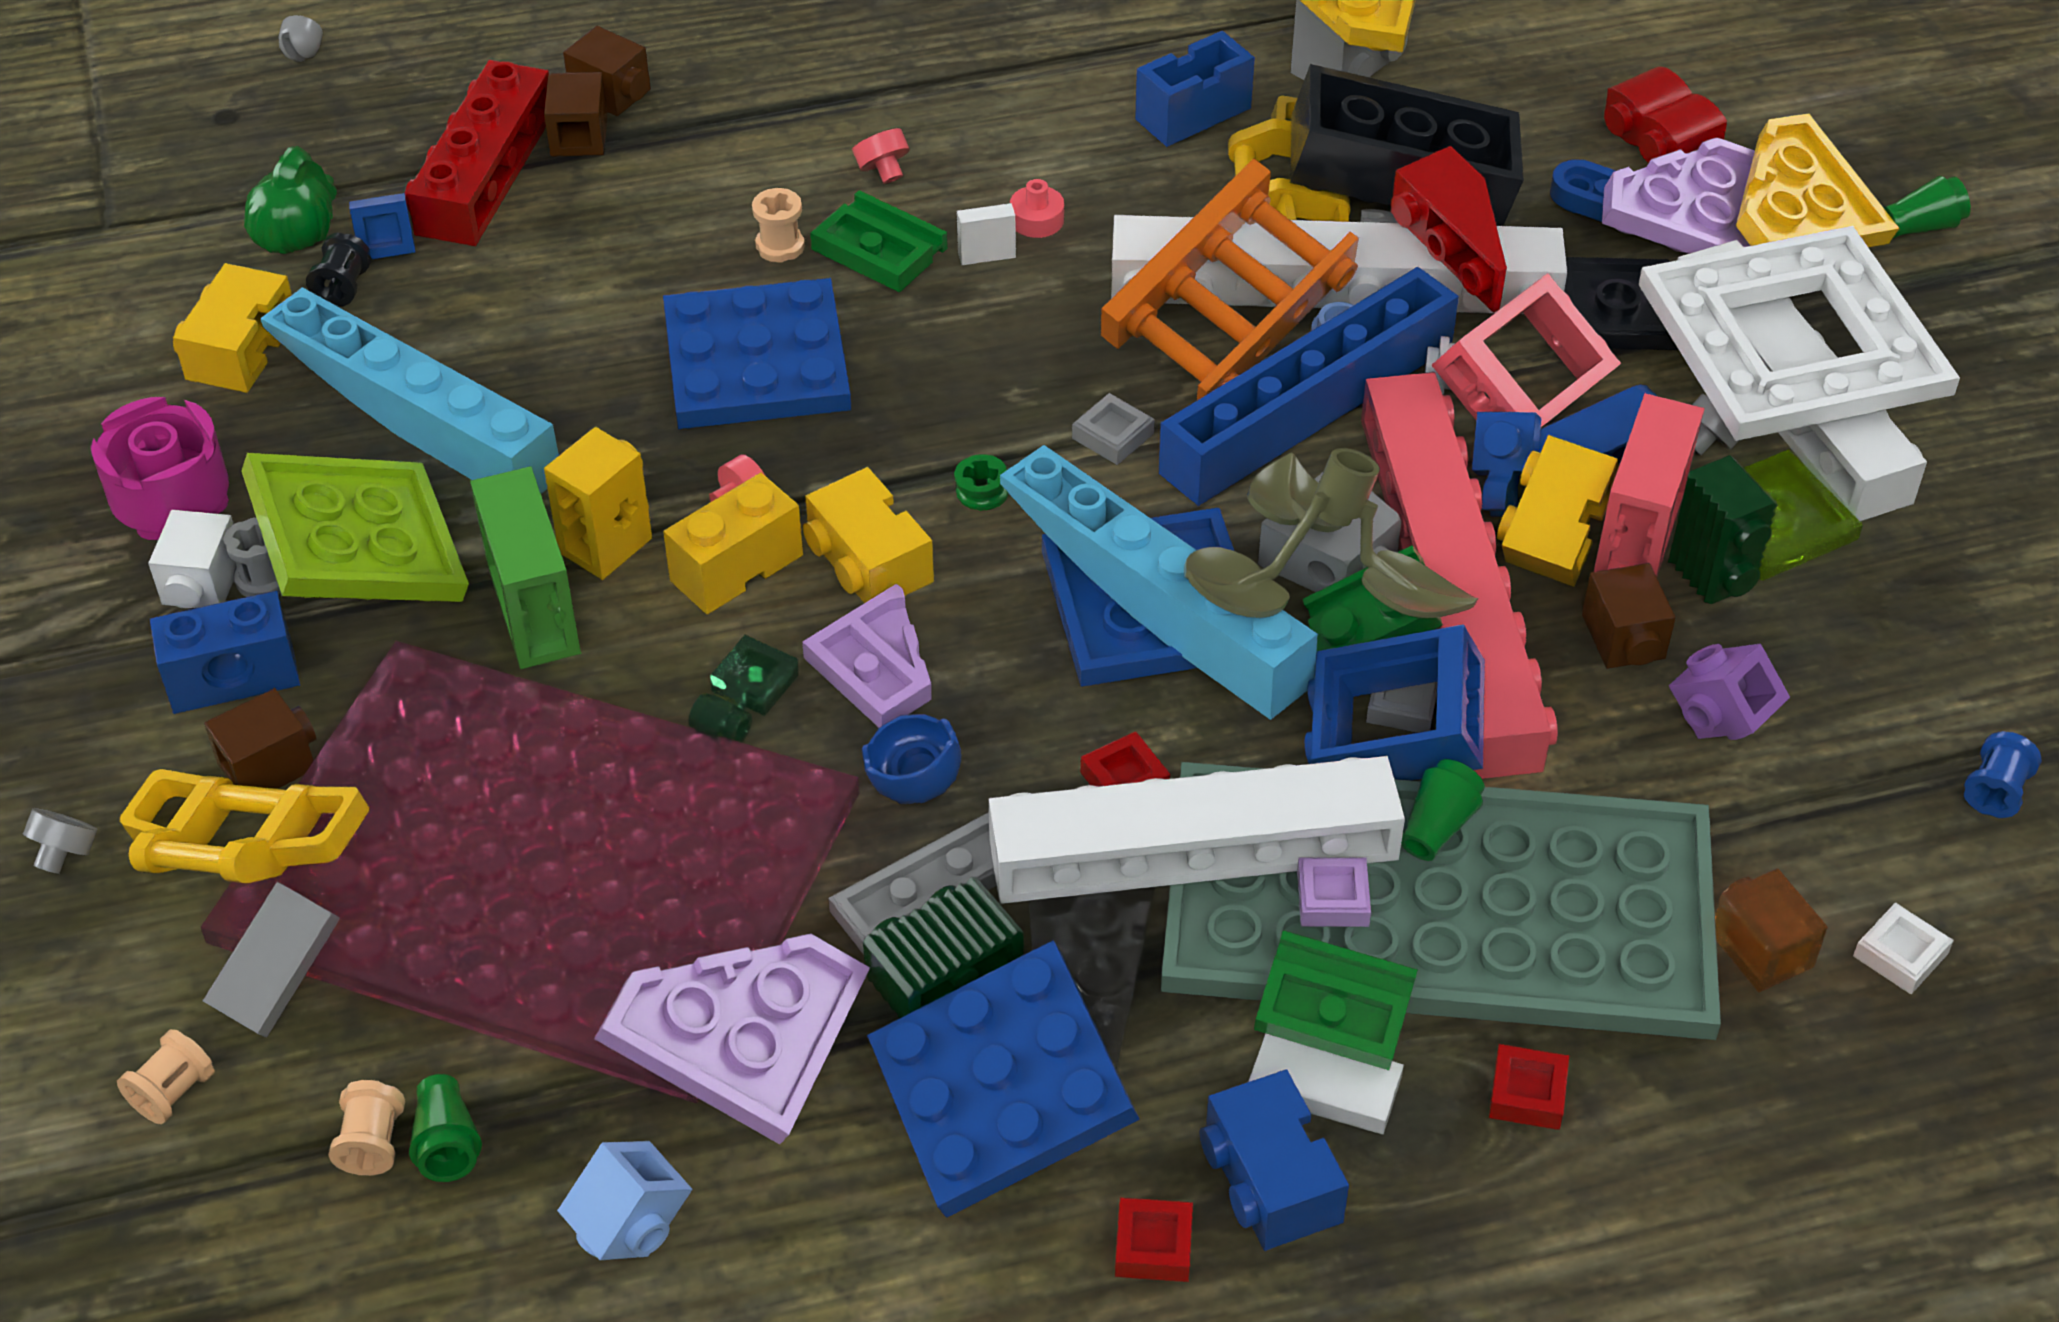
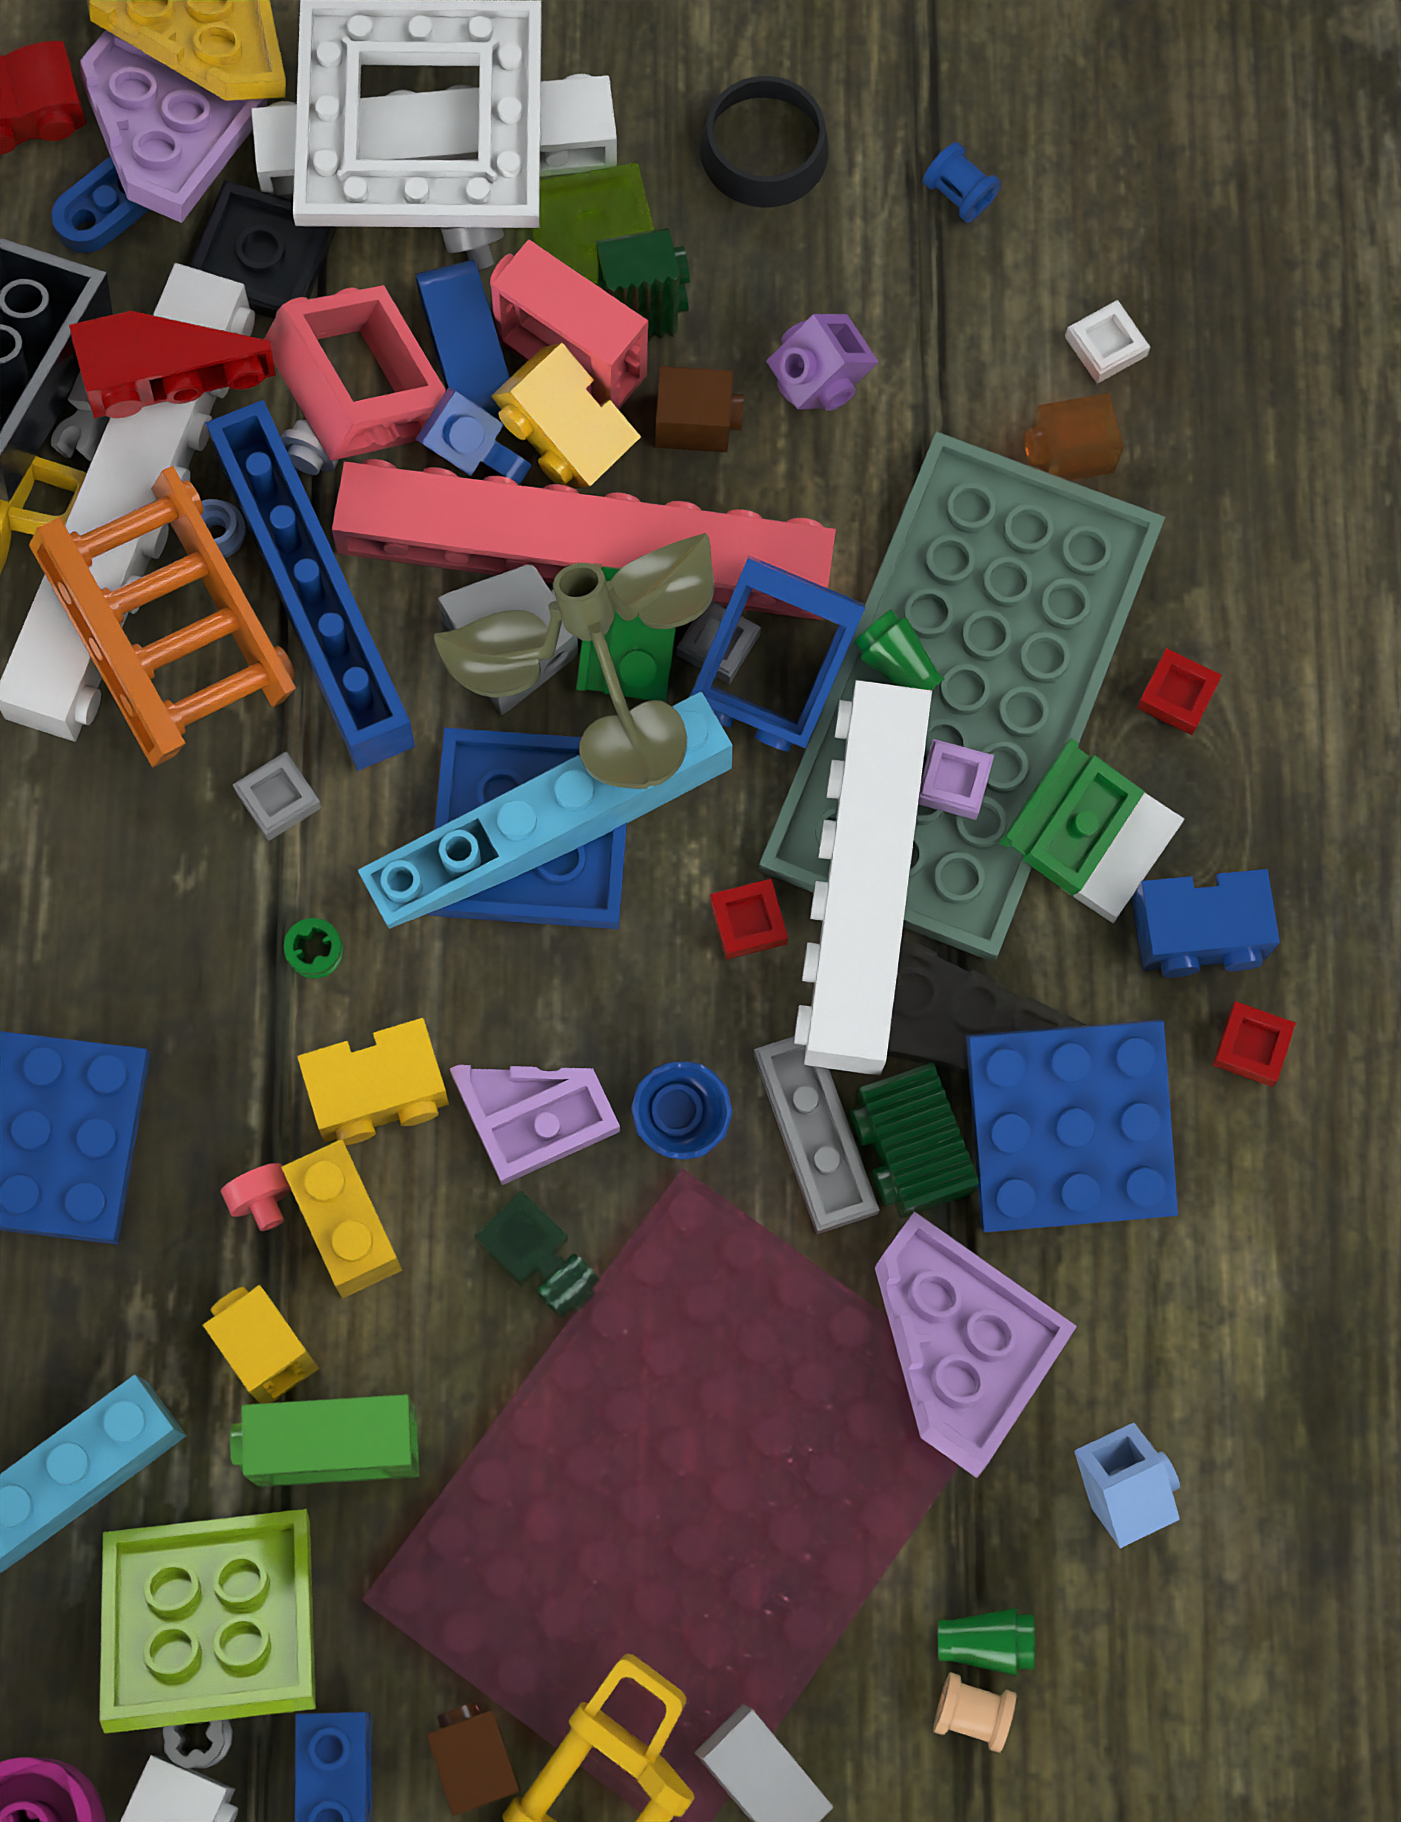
camera: 80 degrees left, 25 degrees up
none -> black tyre [700,76,829,208]

